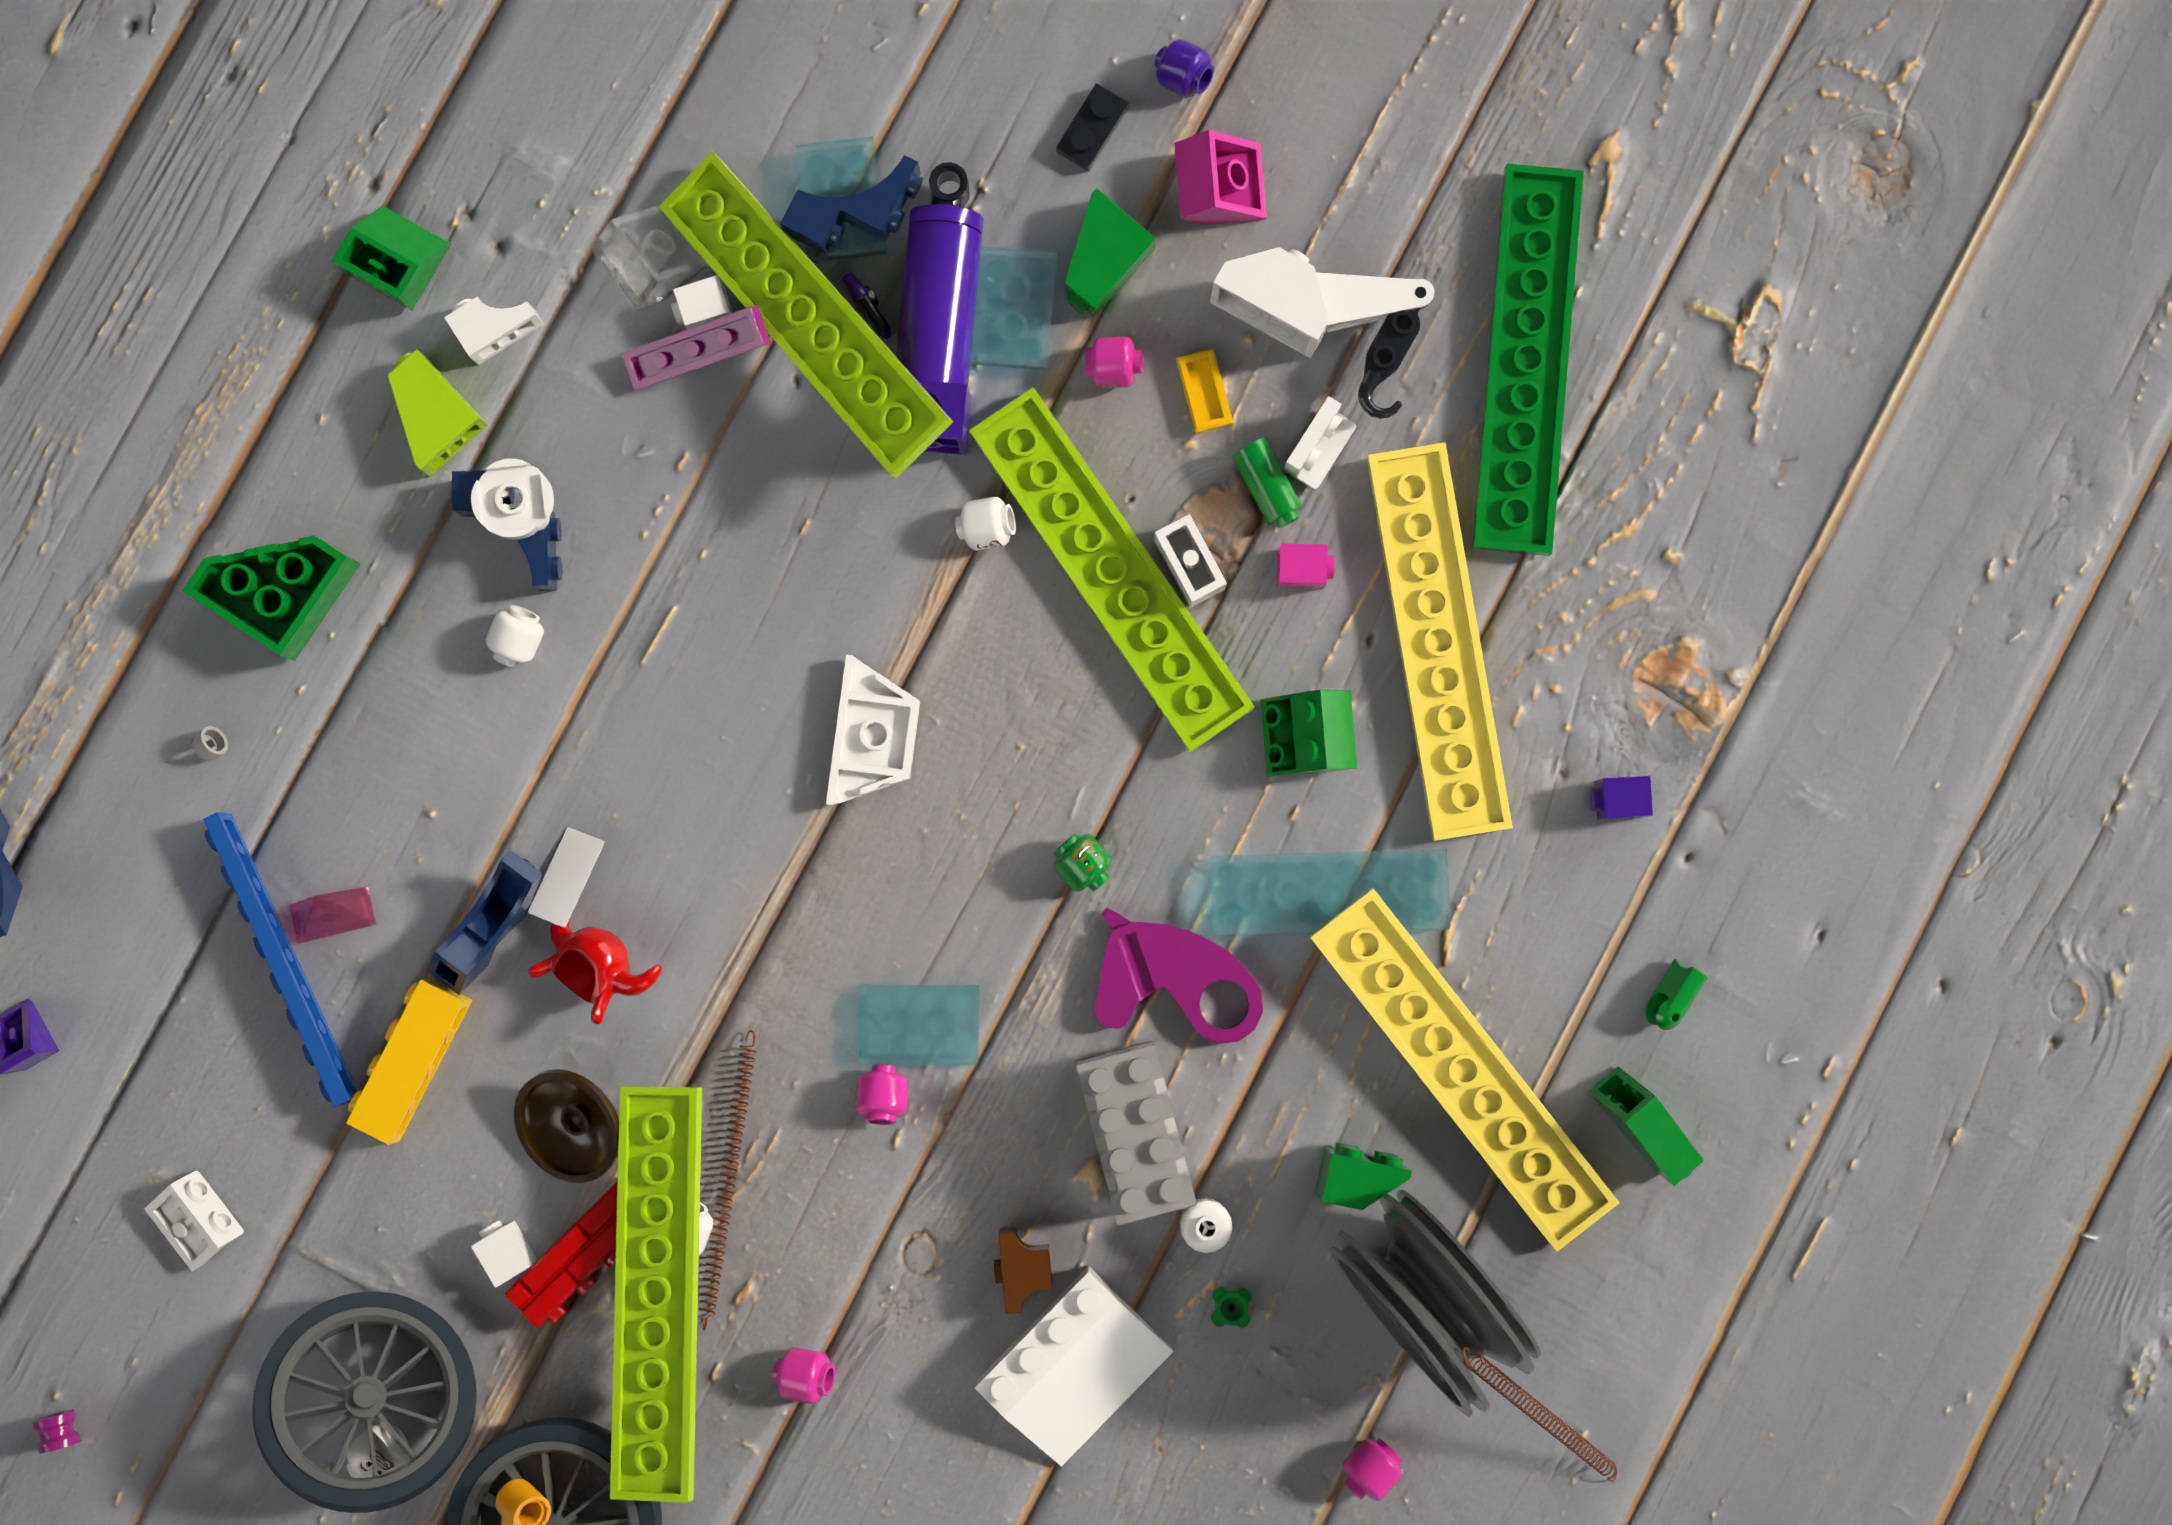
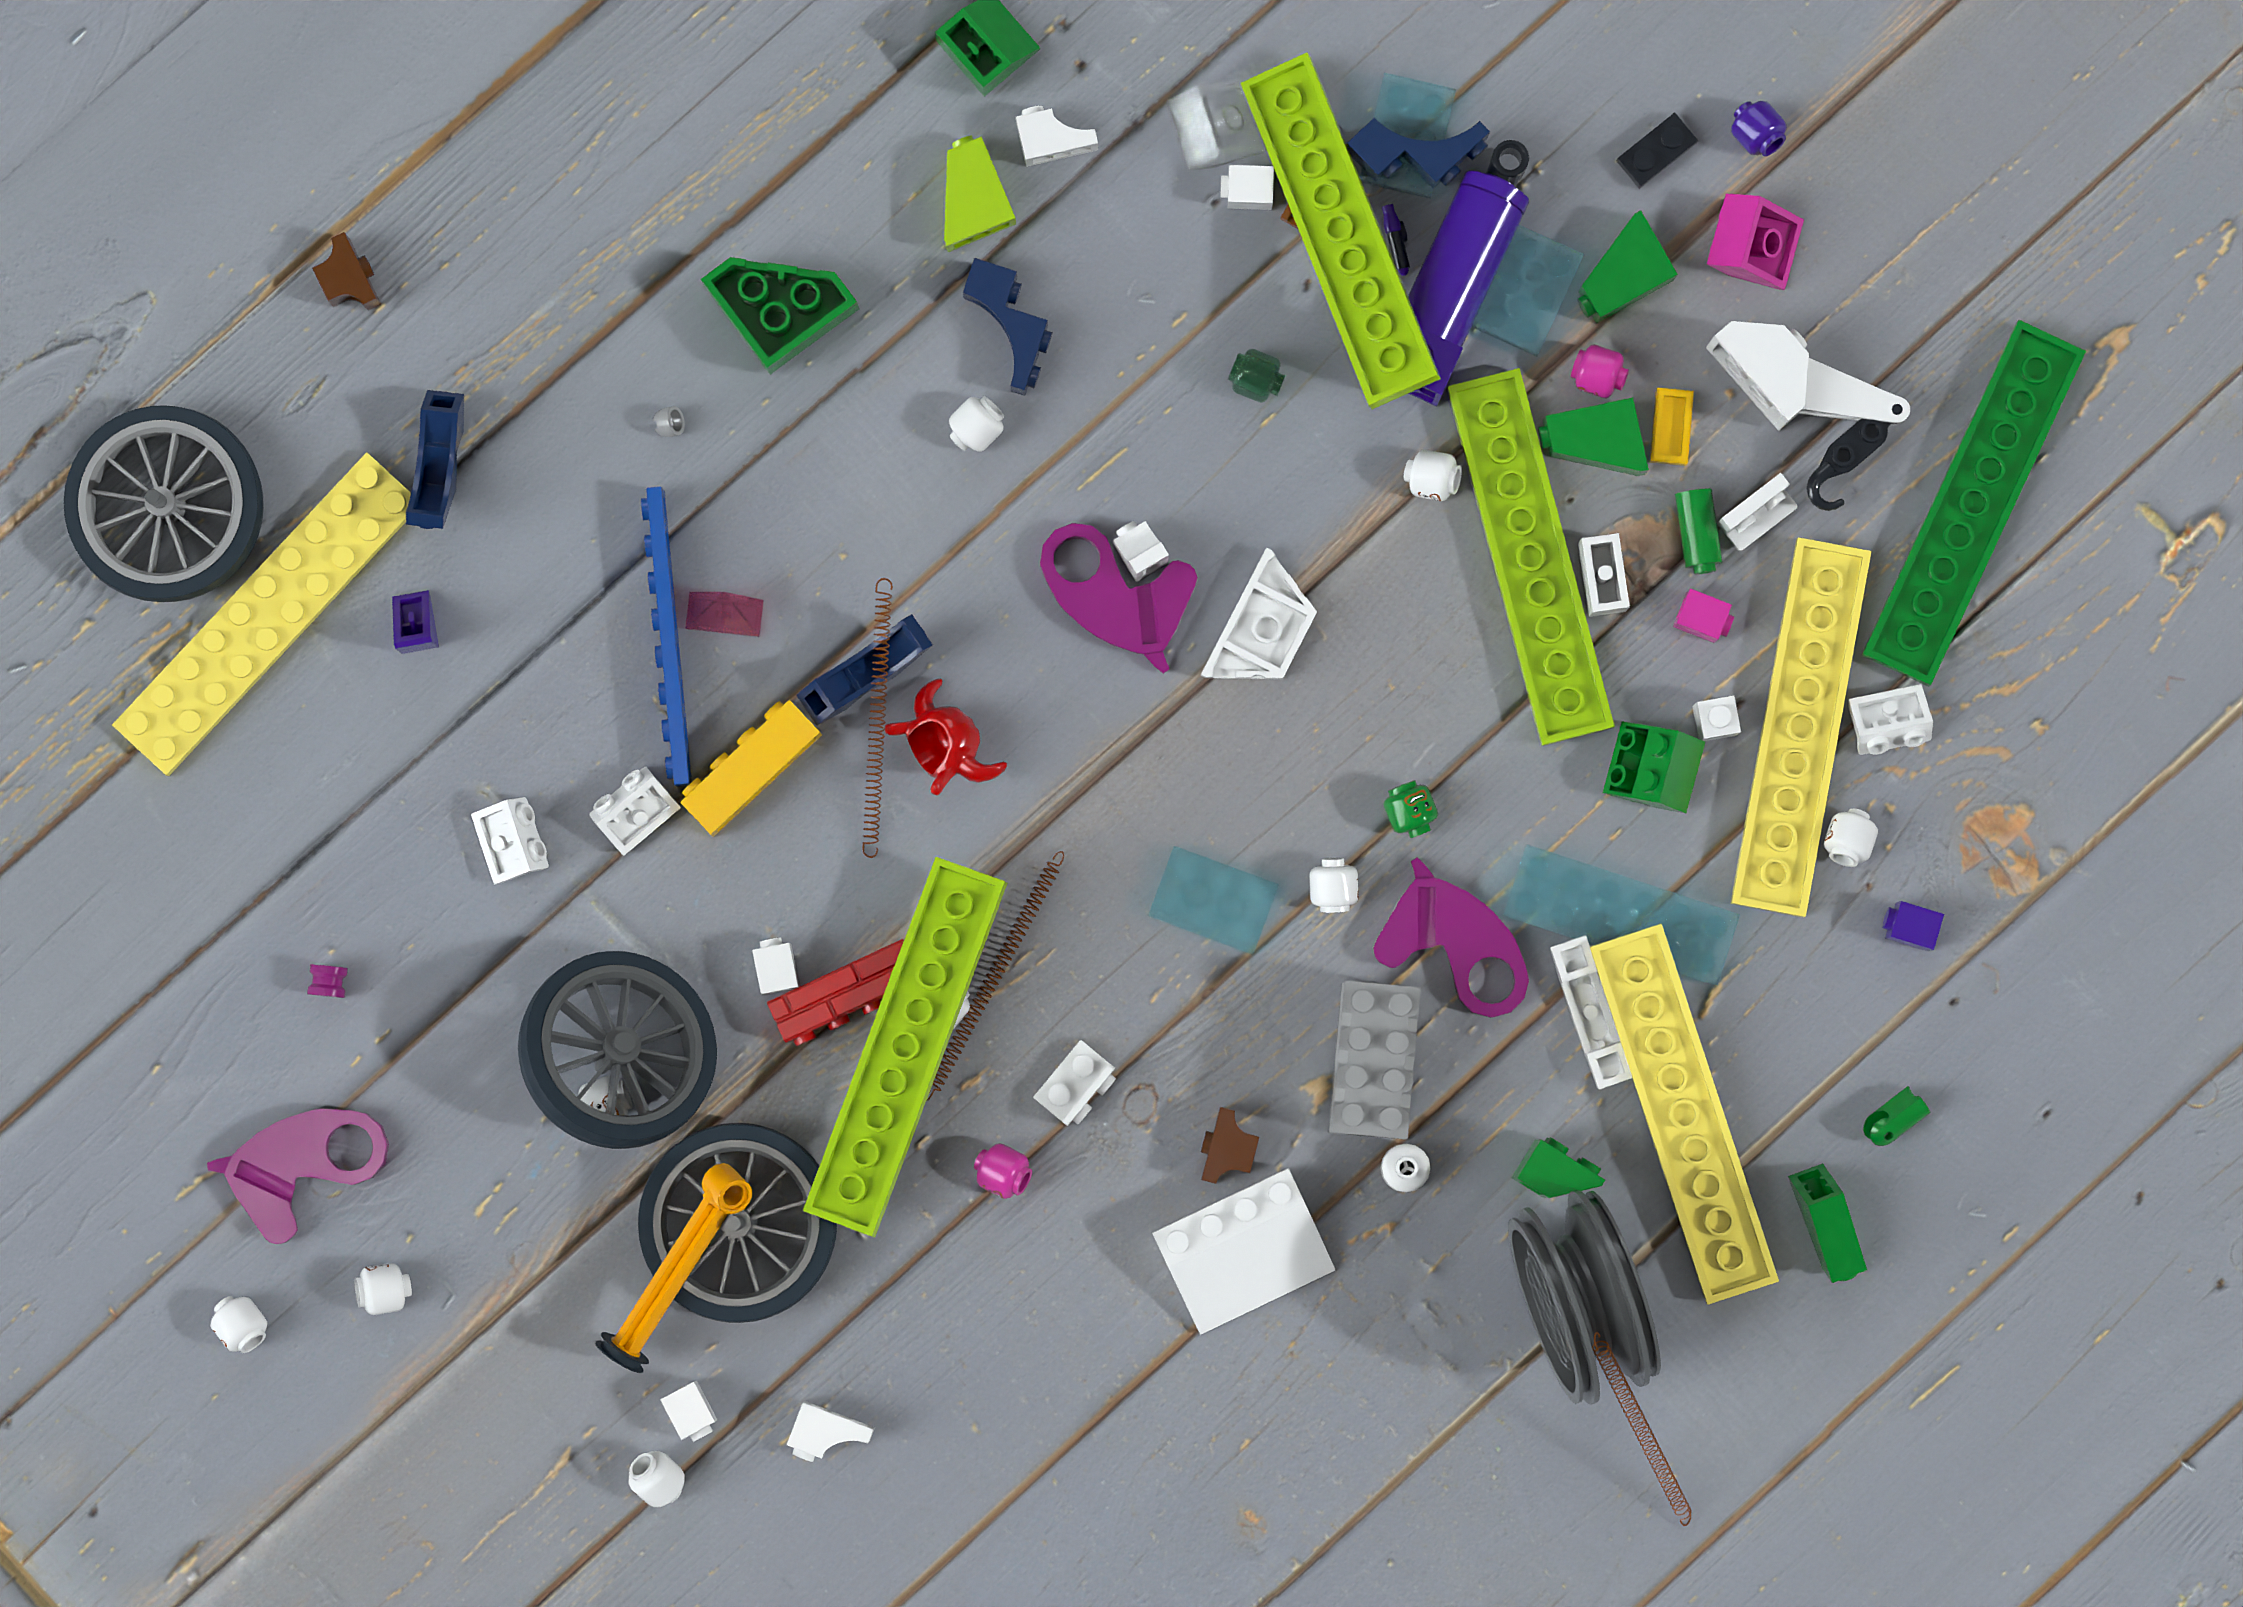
camera: 15 degrees right, 0 degrees up
white plate [471,459,554,540] -> none
dark brown dish [514,1069,619,1183] -> none
white sticker [528,827,605,928] -> none
plate [621,305,771,391] -> none
dark pink head [855,1064,908,1125] -> none
green plate [1211,1287,1252,1328] -> none
dark pink head [1342,1438,1403,1501] -> none
none -> white bracket [589,767,681,856]
none -> dark orange piece [862,578,893,858]
none -> white bracket [1033,1040,1116,1126]
none -> magenta animal [1040,523,1198,674]
none -> white arch [1113,521,1169,582]
none -> clear green head [1228,349,1286,403]
none -> white head [1309,858,1359,913]
none -> green slope [1538,397,1649,476]
none -> white slope [1550,935,1632,1089]
none -> white brick [1692,696,1741,741]
none -> white head [1824,809,1878,867]
none -> white bracket [1848,684,1933,755]

